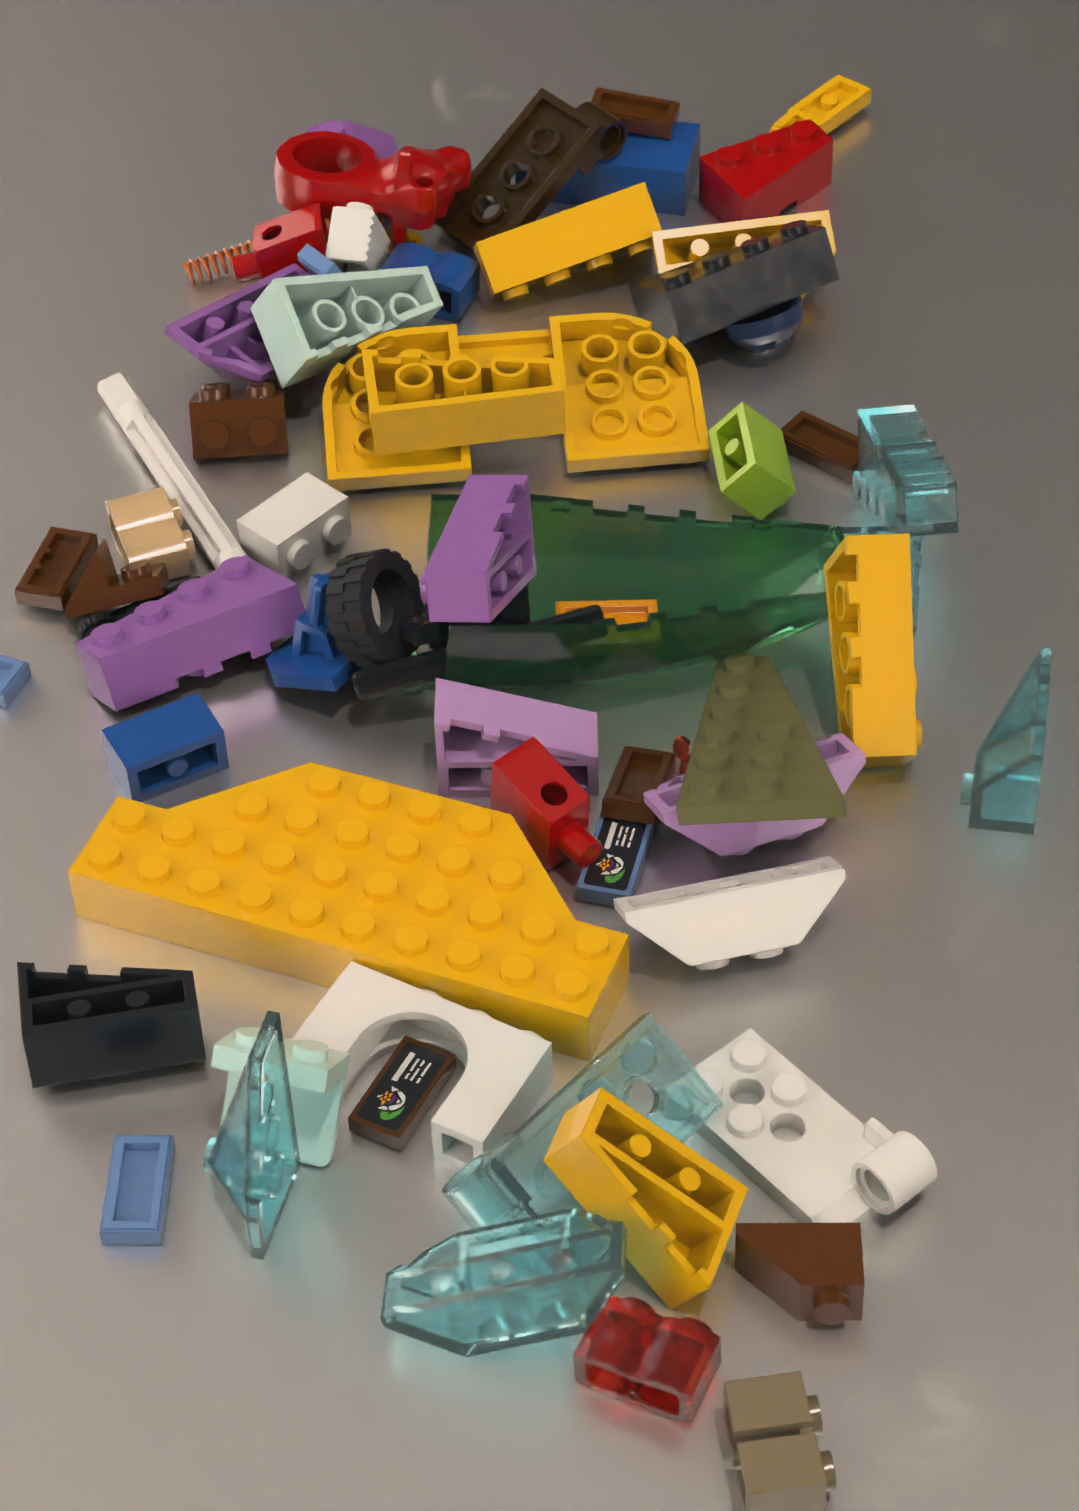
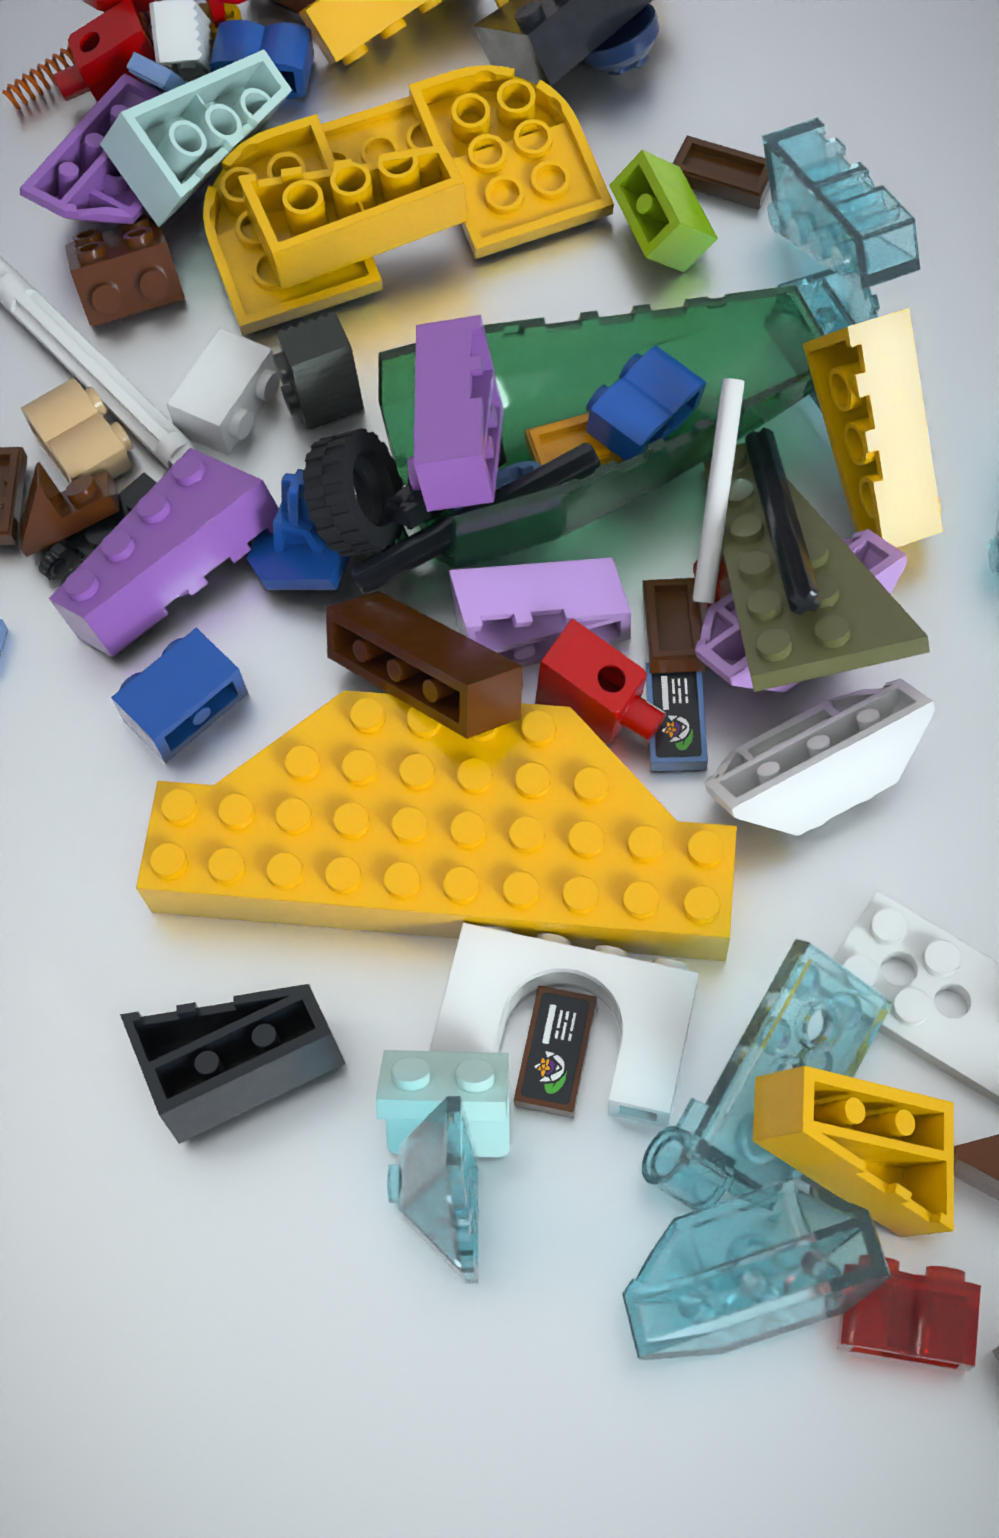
camera: 10 degrees left, 20 degrees up
medium blue tile [99,1135,176,1245] -> none
none -> pearl dark grey brick [272,312,364,429]
none -> reddish brown brick [326,591,523,739]
none -> blue brick [585,346,707,468]
none -> white bar [692,378,745,604]
none -> black axle [745,427,821,615]

